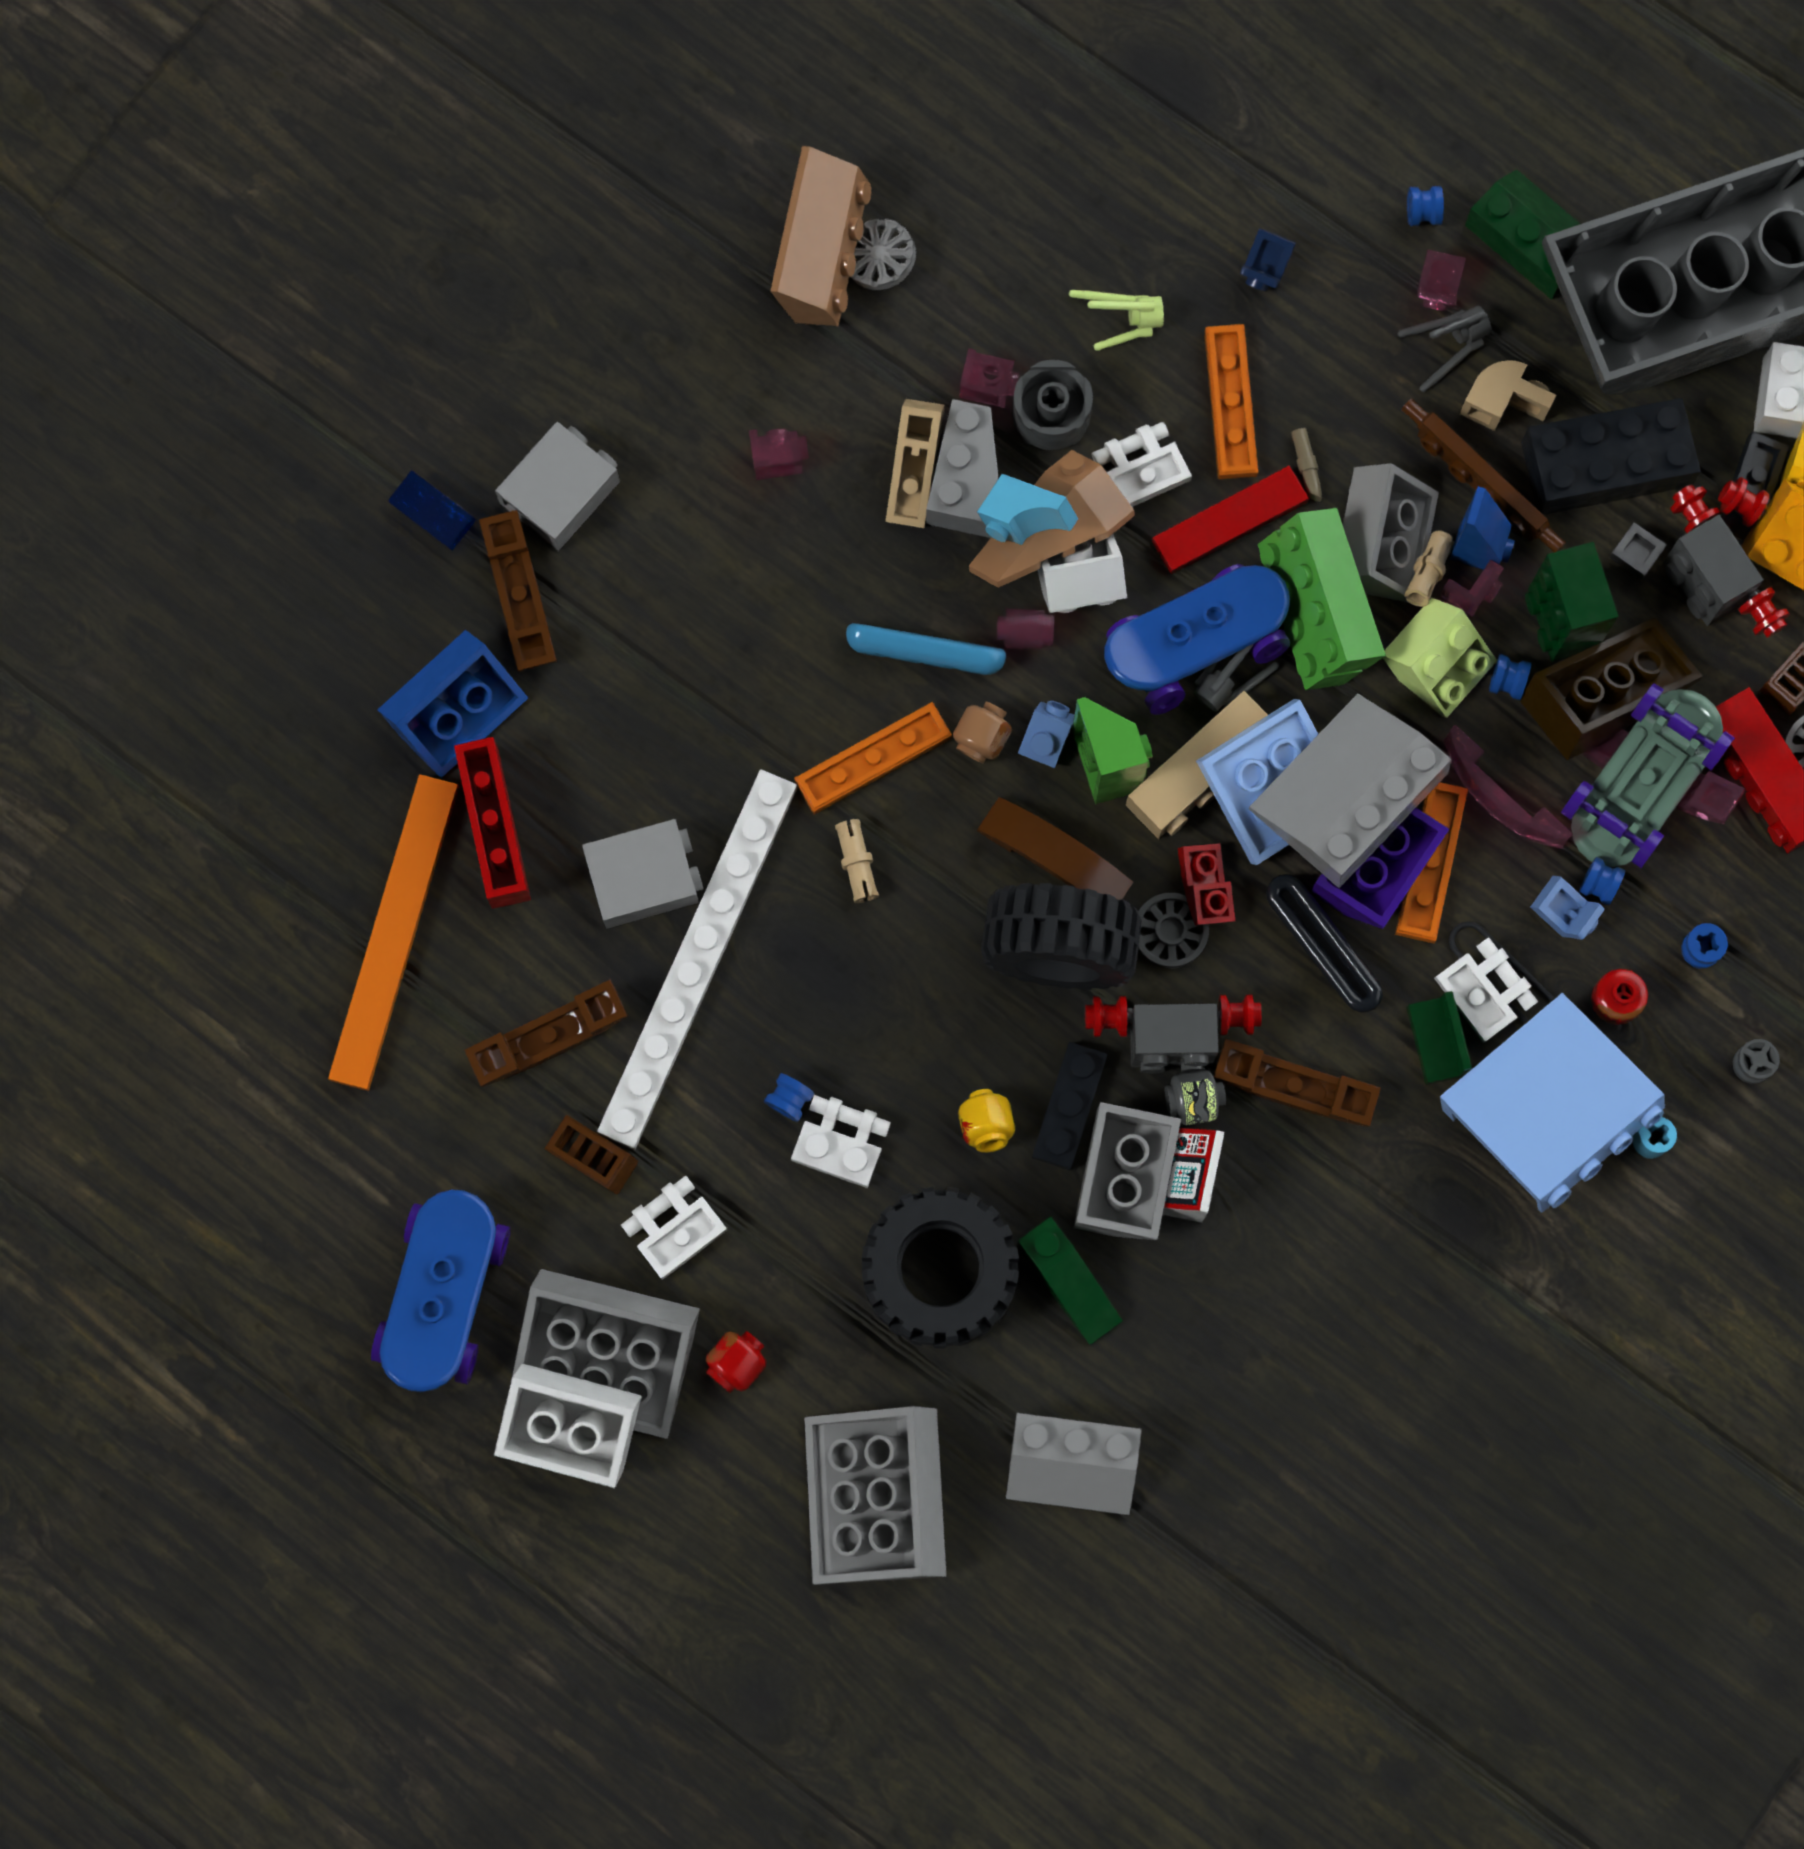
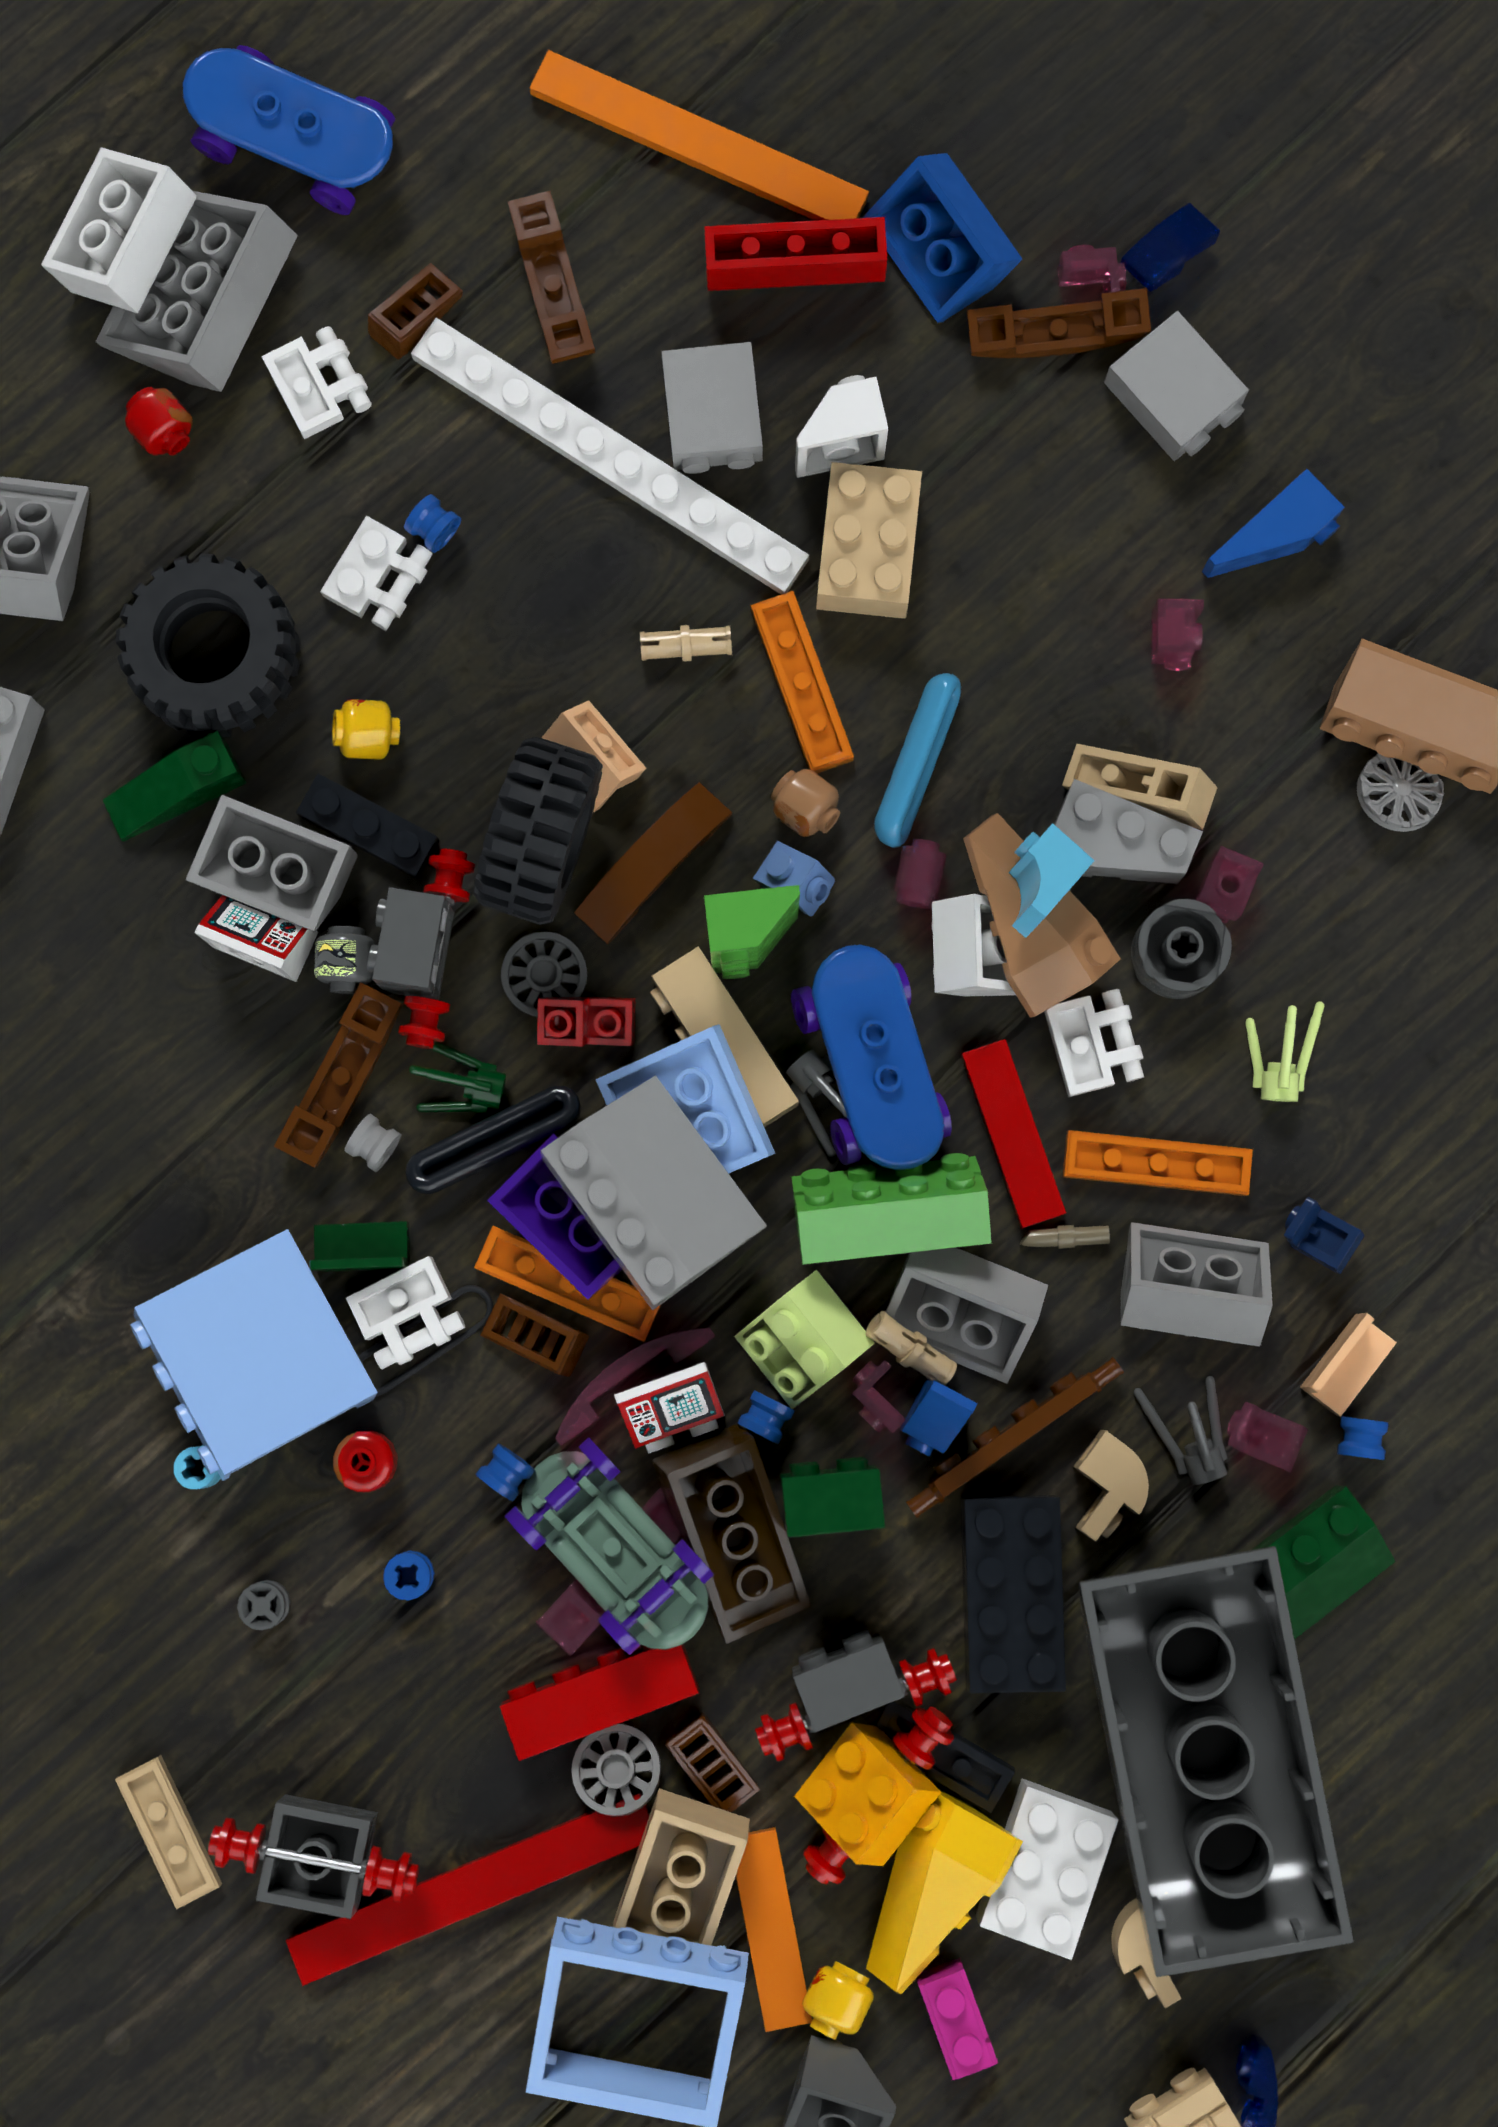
camera: 100 degrees right, 5 degrees up
medium blue bracket [1530,876,1605,940] -> none
flat silver plate [1609,523,1667,580] -> none
none -> light grey wheel [344,1114,402,1172]
none -> dark green plant [409,1042,507,1115]
none -> reddish brown slope [480,1293,589,1377]
none -> light nougat panel [542,700,646,812]
none -> slope [614,1362,725,1454]
none -> white slope [795,375,888,478]
none -> tan brick [816,462,922,619]
none -> clear pink bracket [1057,245,1126,293]
none -> light grey slope [1121,1222,1273,1346]
none -> blue slope [1202,469,1345,578]
none -> light nougat panel [1300,1313,1397,1416]

